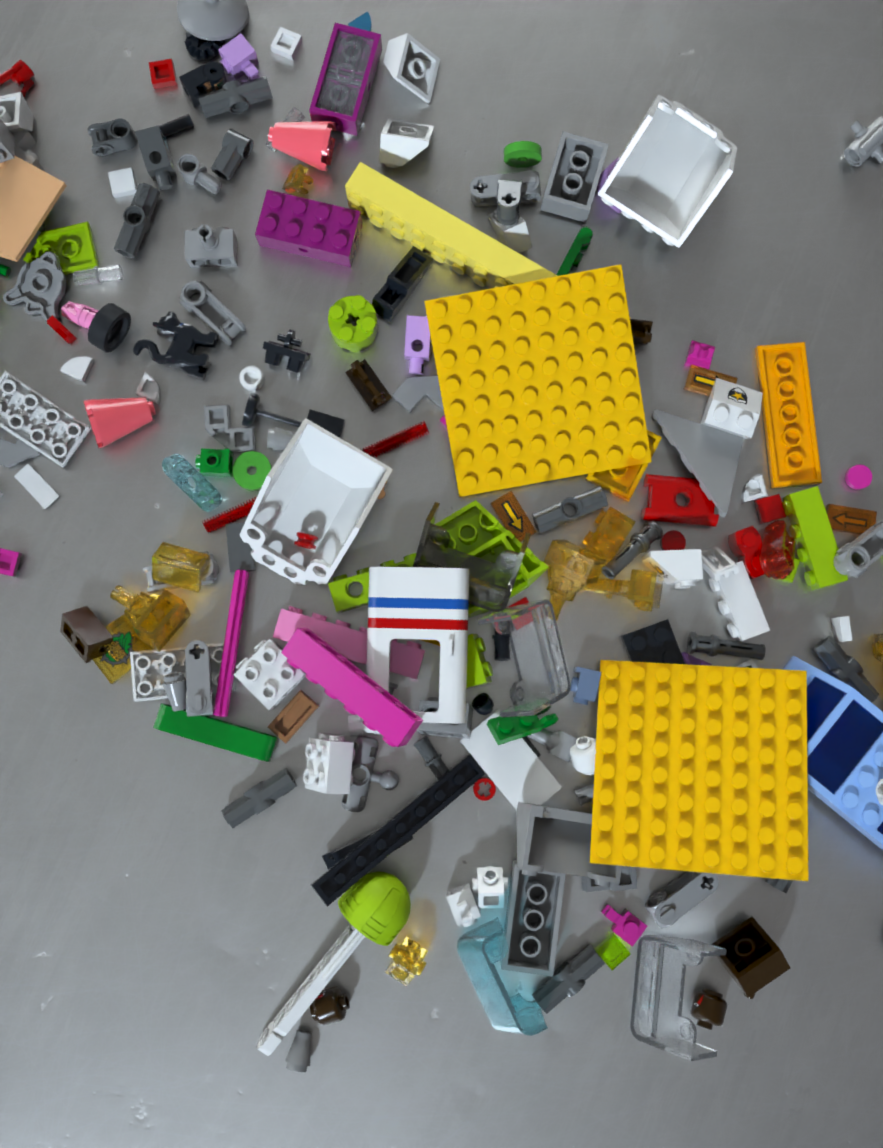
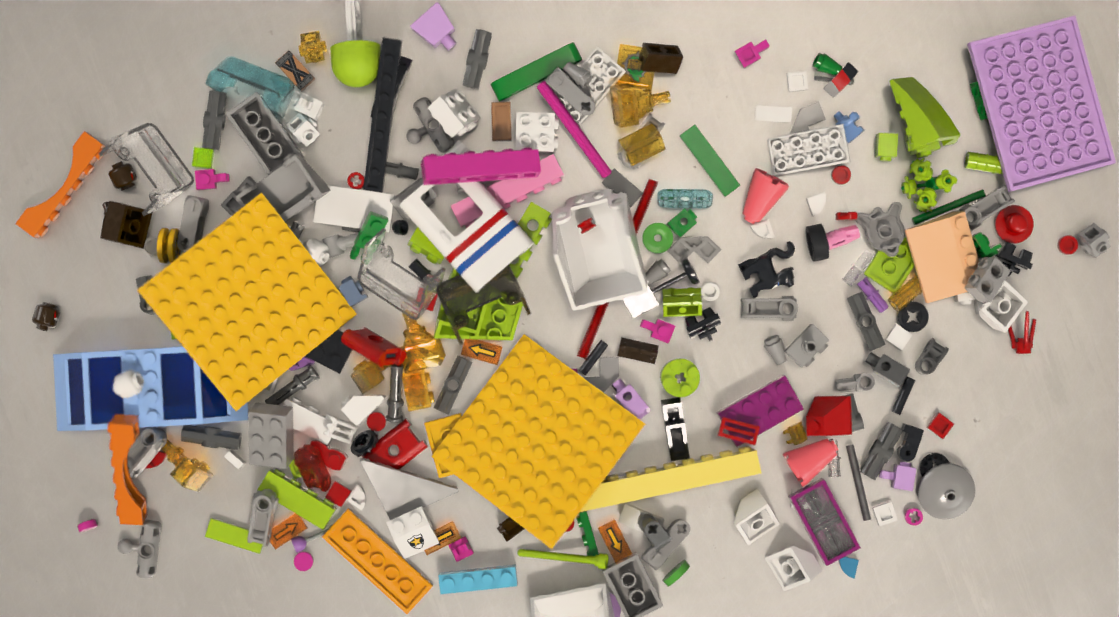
camera: 140 degrees right, 5 degrees up
none -> orange arch [15,131,107,238]
none -> white tile [141,238,157,257]
none -> yellow head [157,228,181,263]
none -> light grey brick [248,402,294,469]
none -> tile [275,50,315,92]
none -> medium lavender hinge [291,525,335,553]
none -> red piece [341,327,406,367]
none -> black gear [351,430,379,457]
none -> lavender torso [410,2,456,51]
none -> medium azure brick [438,564,518,594]
none -> lime piece [517,549,609,569]
none -> black piece [578,340,608,376]
none -> clear orange tile [598,519,632,562]
none -> dark pink plate [640,319,675,344]
none -> lime brick [662,287,702,317]
none -> green tile [679,124,741,197]
none -> red tile [717,417,760,445]
none -> light grey cone [764,335,787,365]
none -> red slope [806,396,852,436]
none -> red tile [831,165,851,185]
none -> flat silver bar [846,444,871,521]
none -> medium lavender axle [857,277,888,313]
none -> clear yellow axle [888,275,922,312]
none -> black gear [898,301,929,332]
none -> dark pink bush [905,508,923,526]

